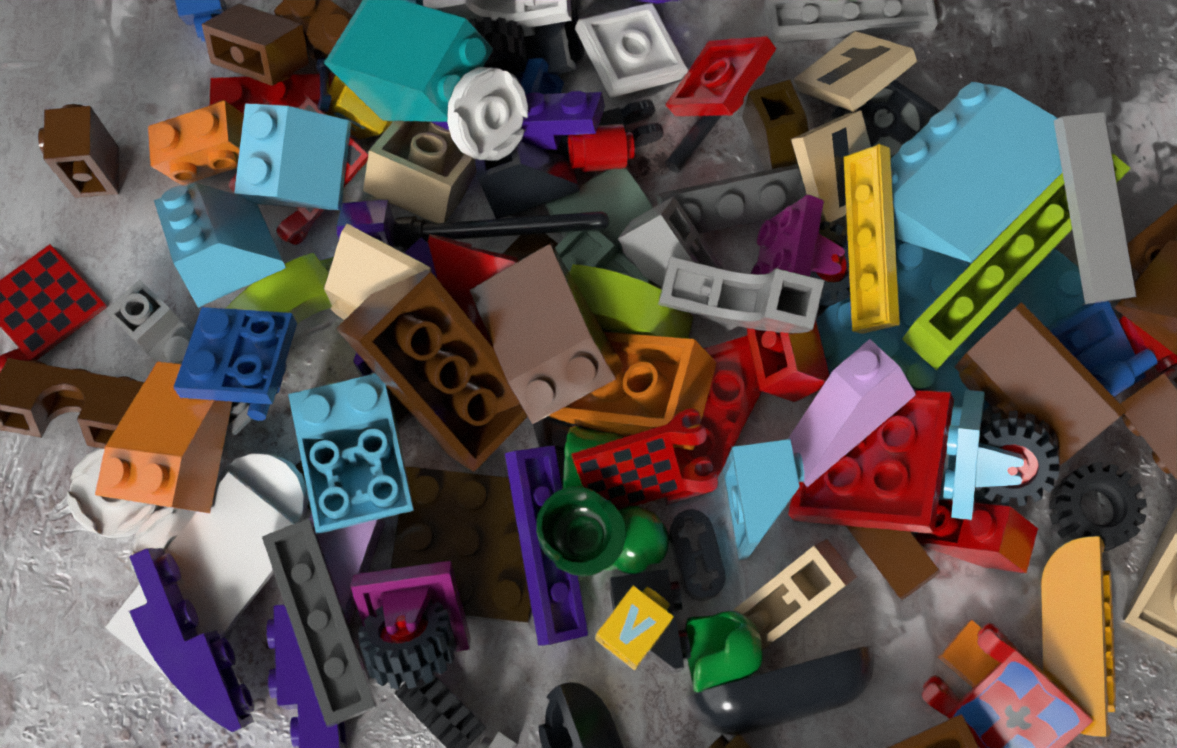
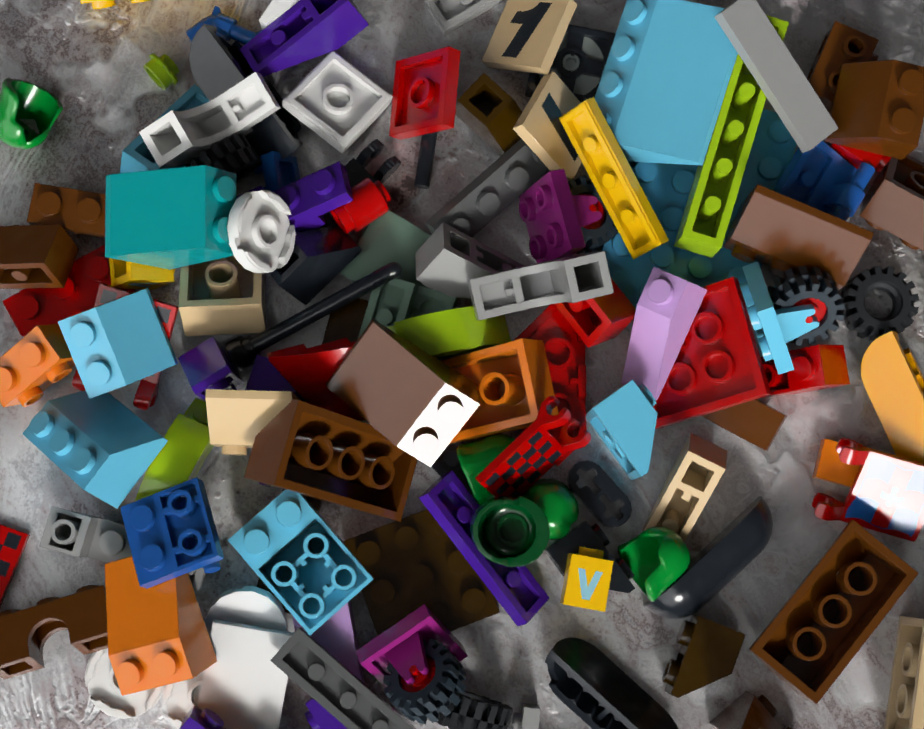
camera: 30 degrees left, 10 degrees up
dark blue hinge [316,57,331,112] -> none

